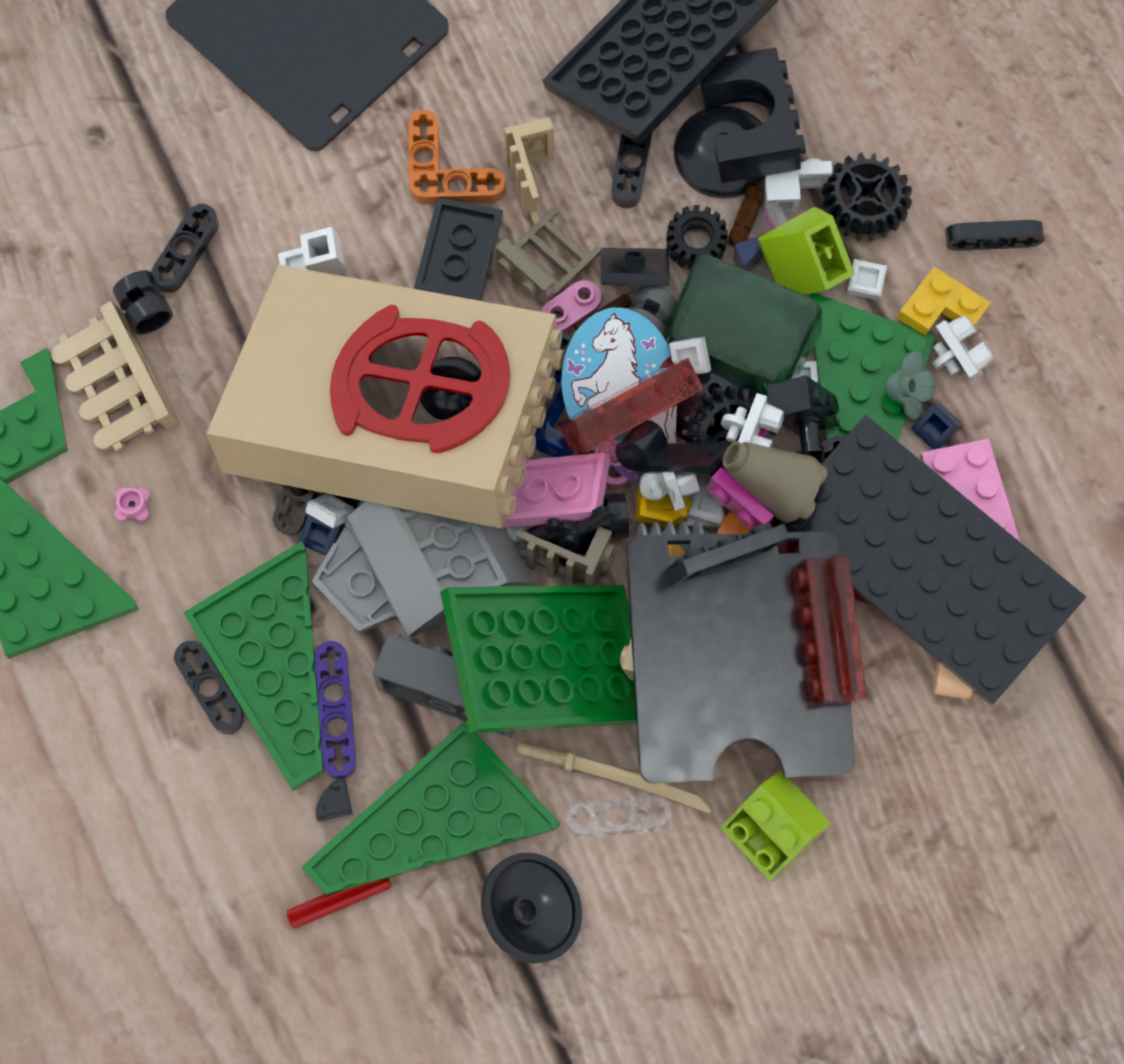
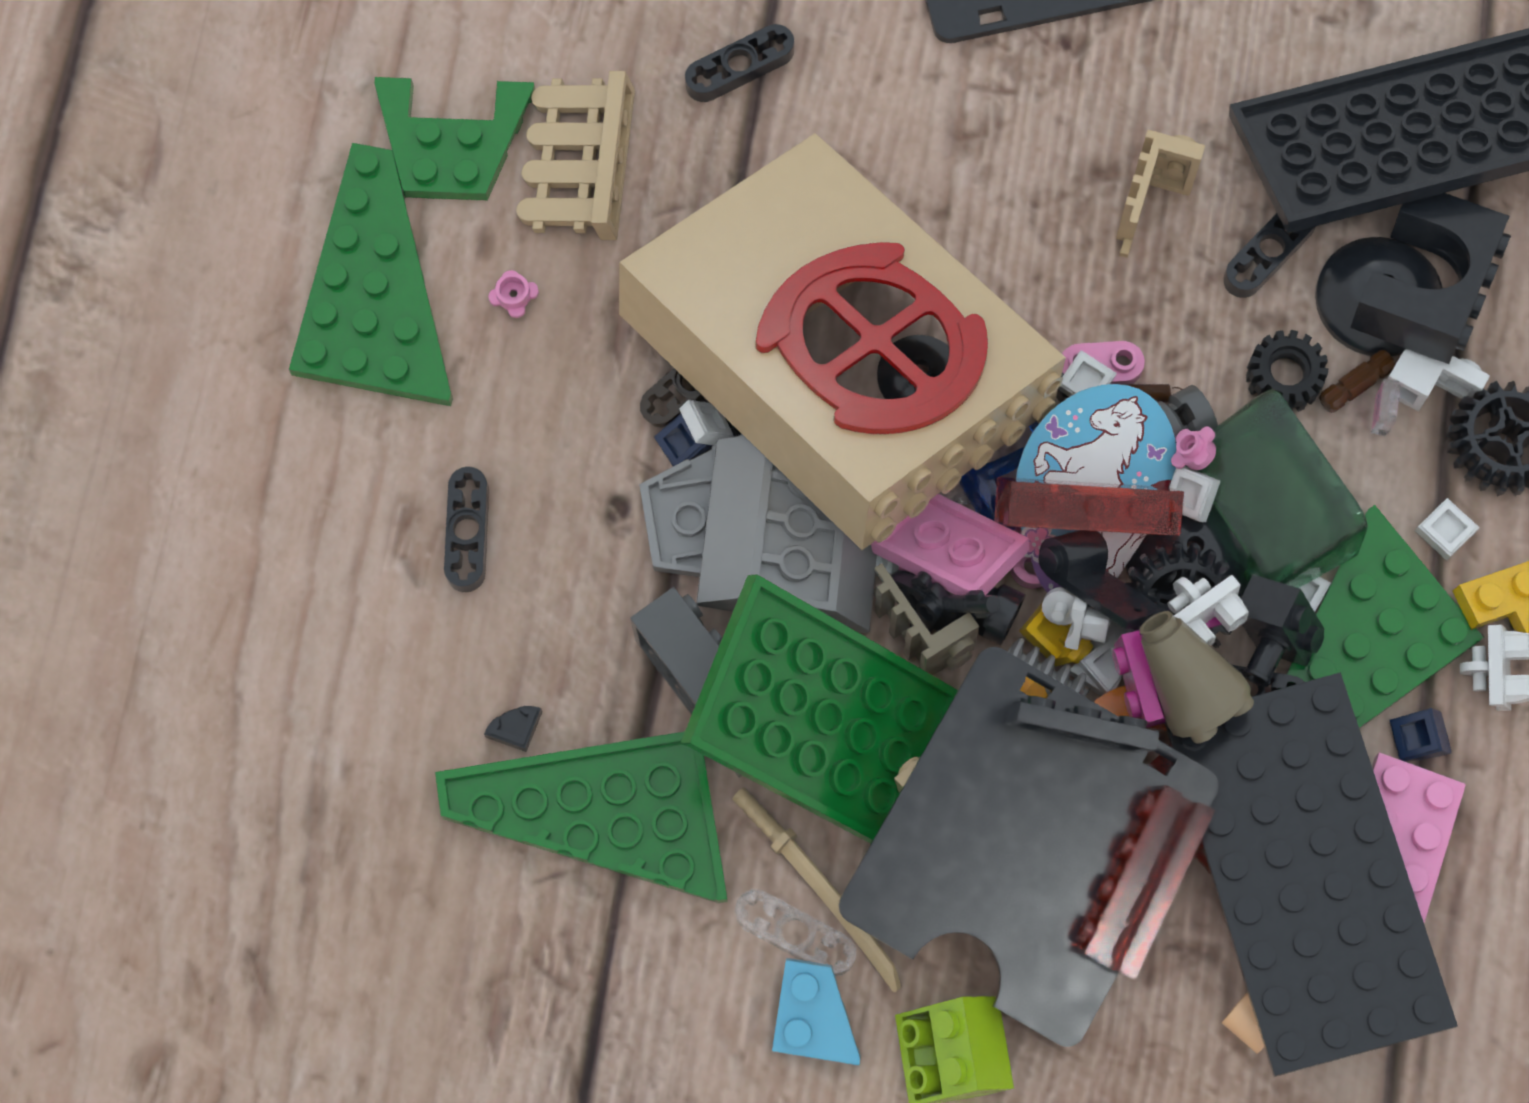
camera: 35 degrees right, 0 degrees up
black wheel [112,270,173,335] -> none
green wing [183,541,324,791] -> none
white brick [278,227,345,276] -> none
red axle [286,878,391,928] -> none
dark purple beam [315,641,357,780] -> none
orange beam [408,110,506,204] -> none
black plate [414,197,503,301] -> none
black dish [481,853,582,964] -> none
dark tan plate [496,208,601,307] -> none
black plate [601,248,670,286] -> none
dark blue slope [733,235,764,279] -> none
lime slope [757,206,855,298] -> none
sand green plate [887,351,936,420] -> none
none -> medium azure wing [772,958,861,1065]
none -> white tile [1058,350,1117,397]
none -> bright pink plate [1171,427,1216,470]

